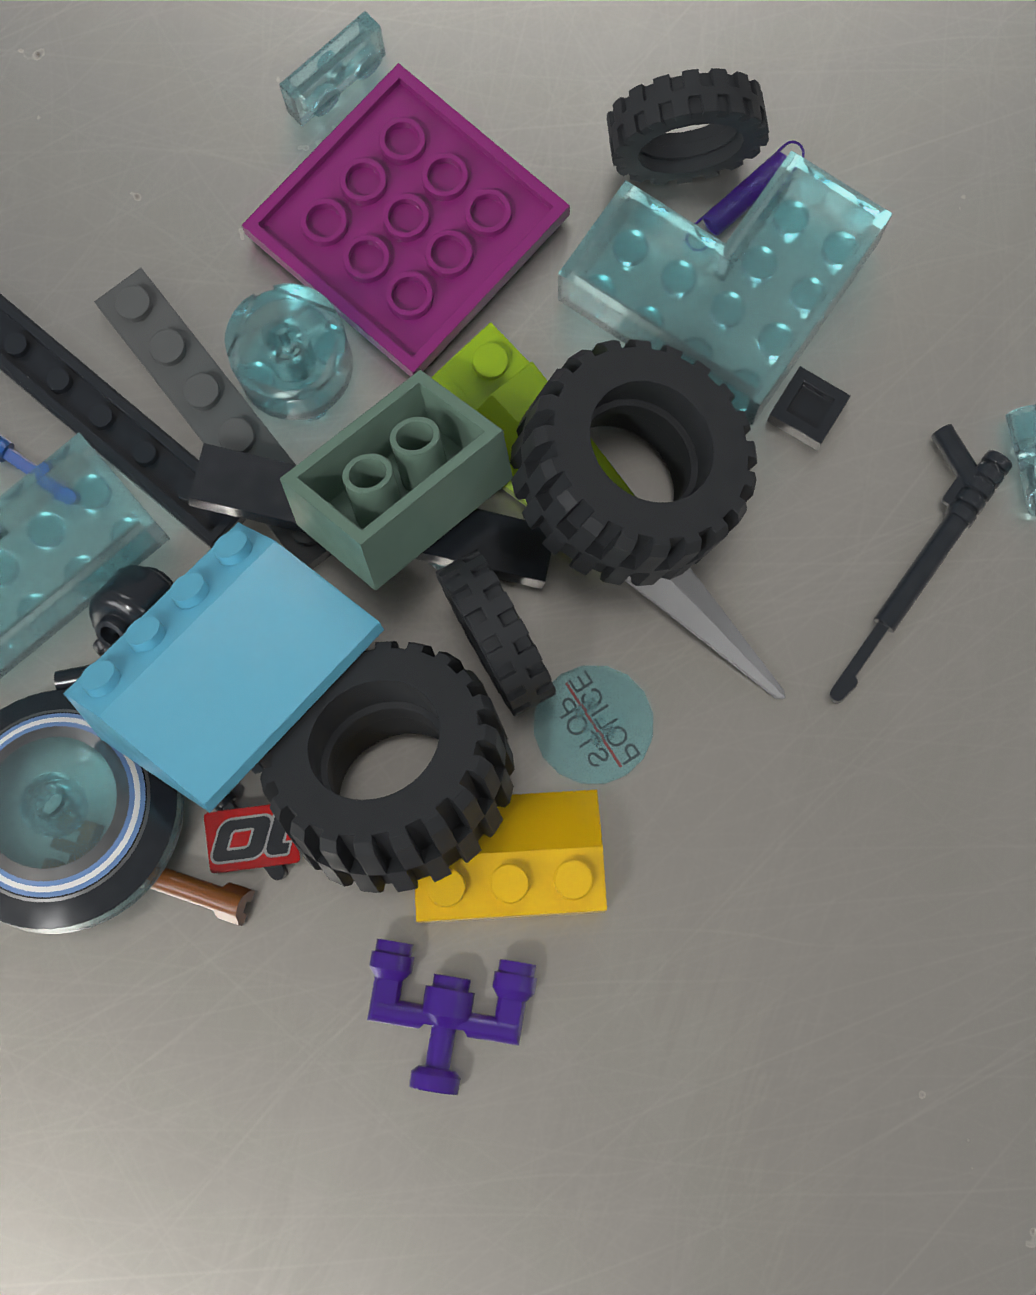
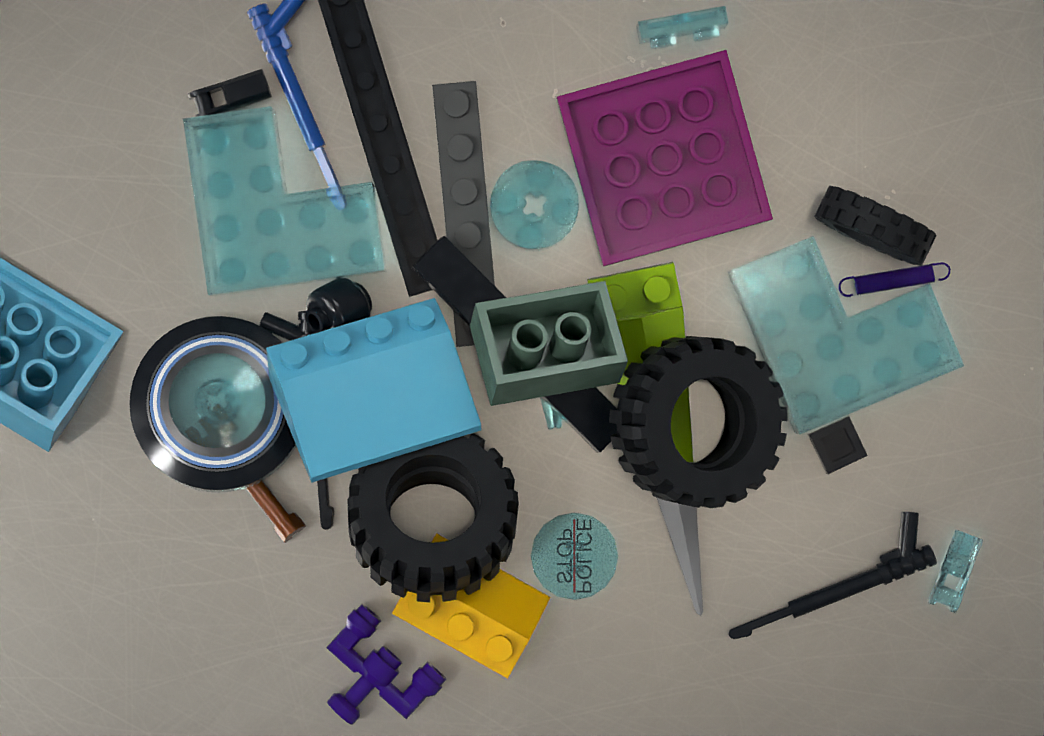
camera: 25 degrees right, 10 degrees up
sticker [204,804,300,874] -> none
black tyre [435,549,556,717] -> none

